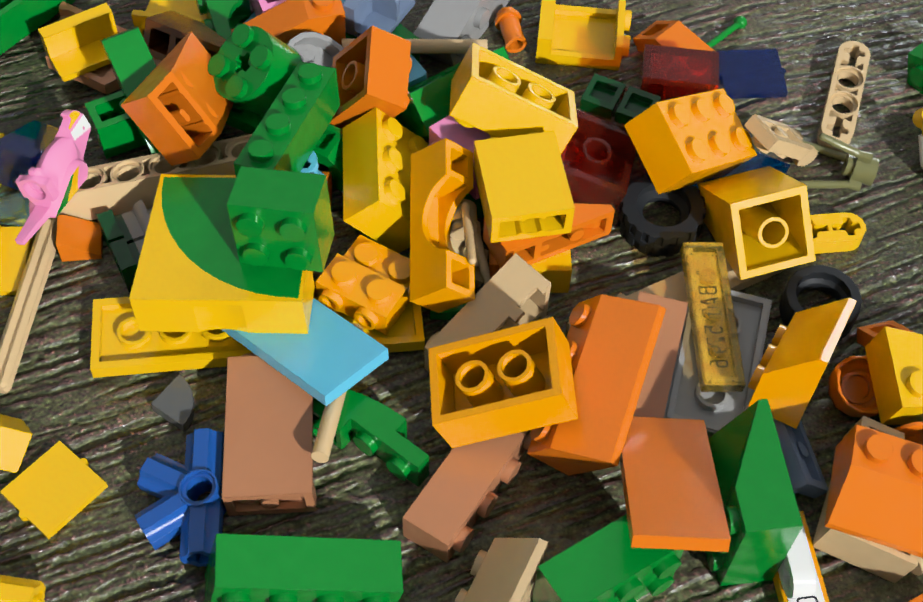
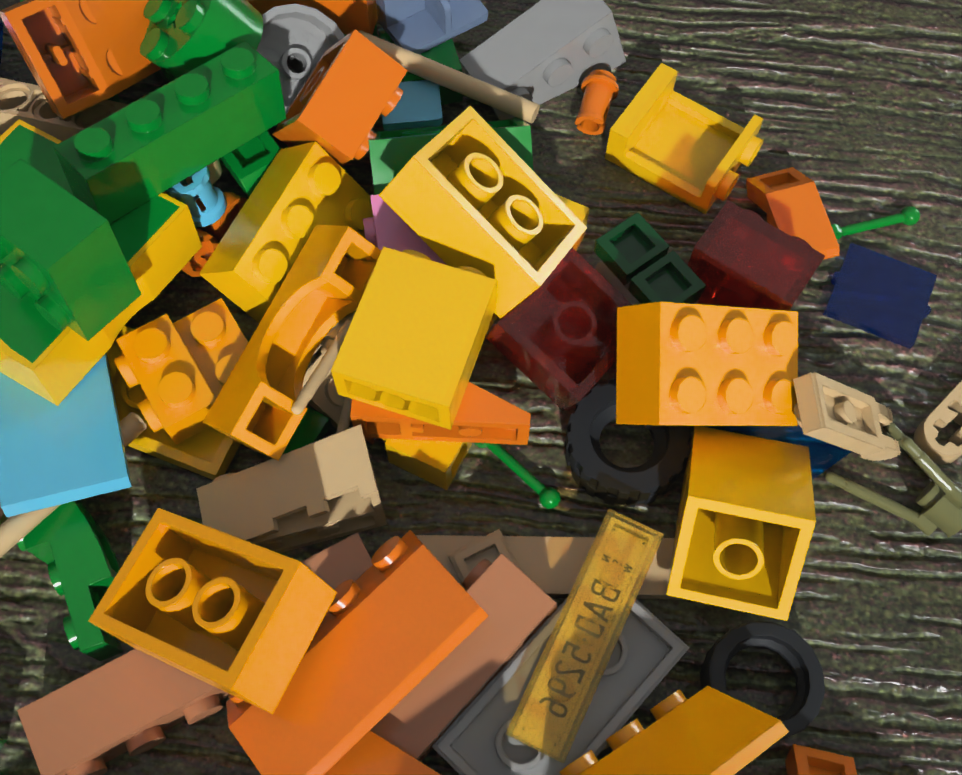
camera: 30 degrees right, 10 degrees up
yellow beam [810,212,866,254] -> none
none -> green hinge [474,443,561,509]

